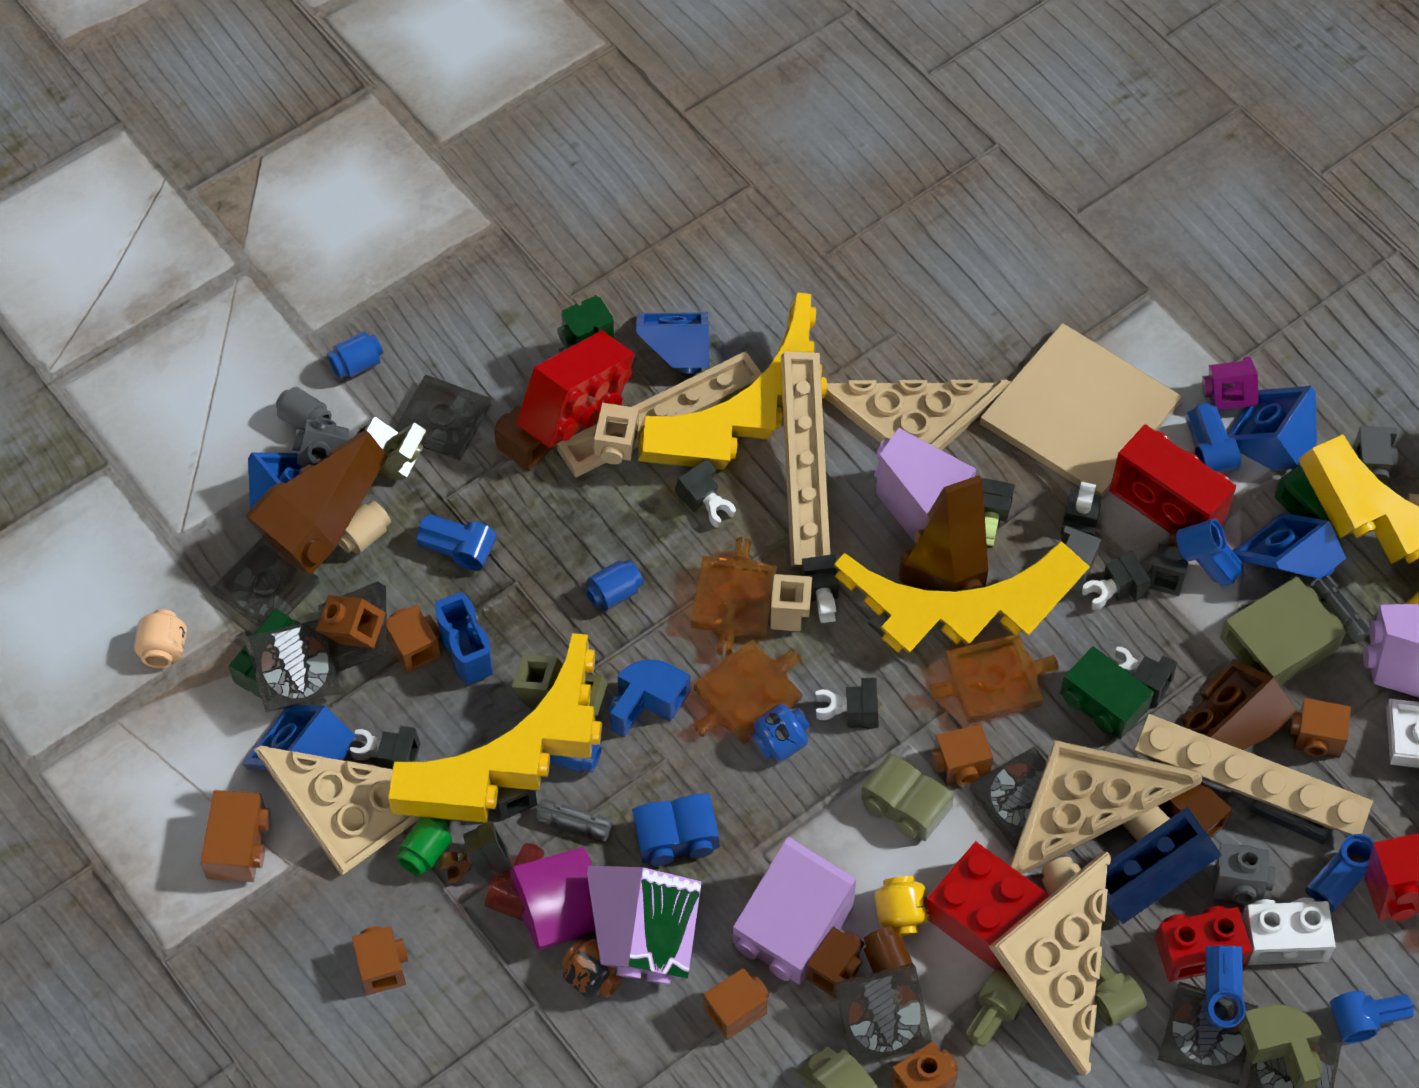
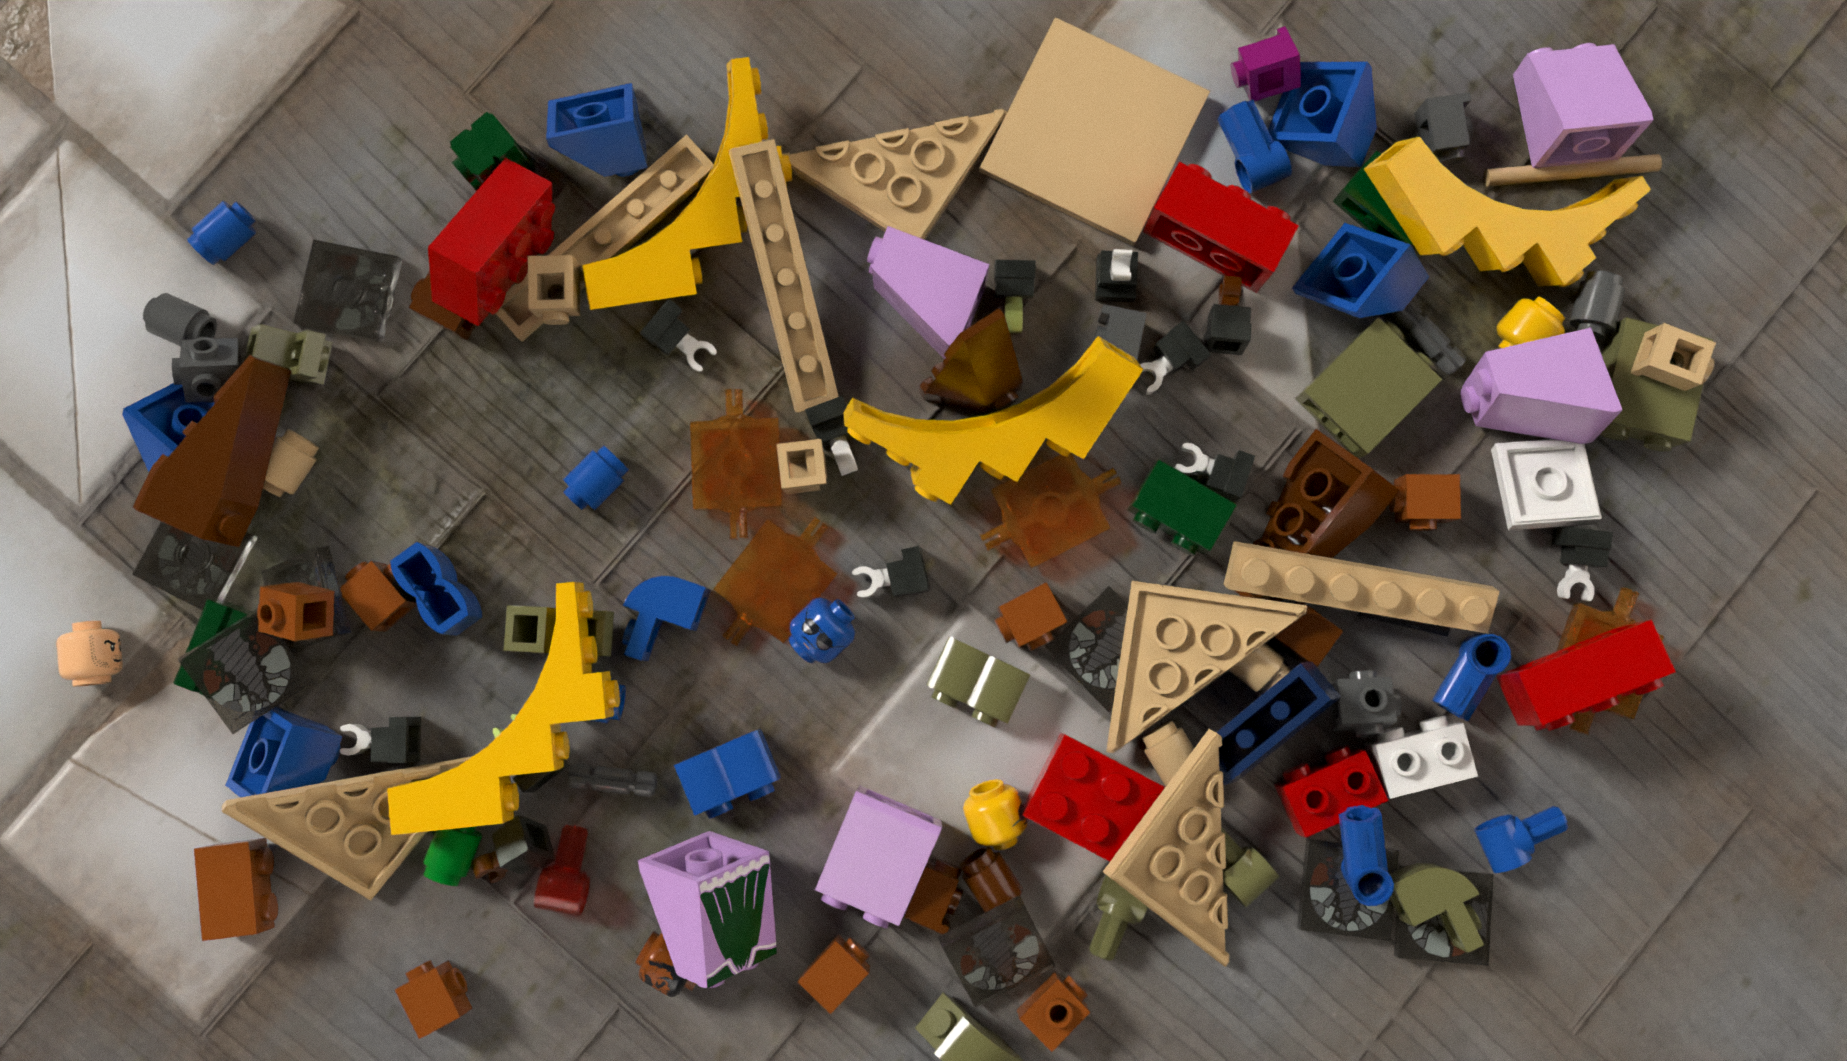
camera: 10 degrees left, 25 degrees up
blue piece [416,514,497,571] -> none
magenta slope [510,847,596,950] -> none
blue piece [1176,519,1243,587] -> none

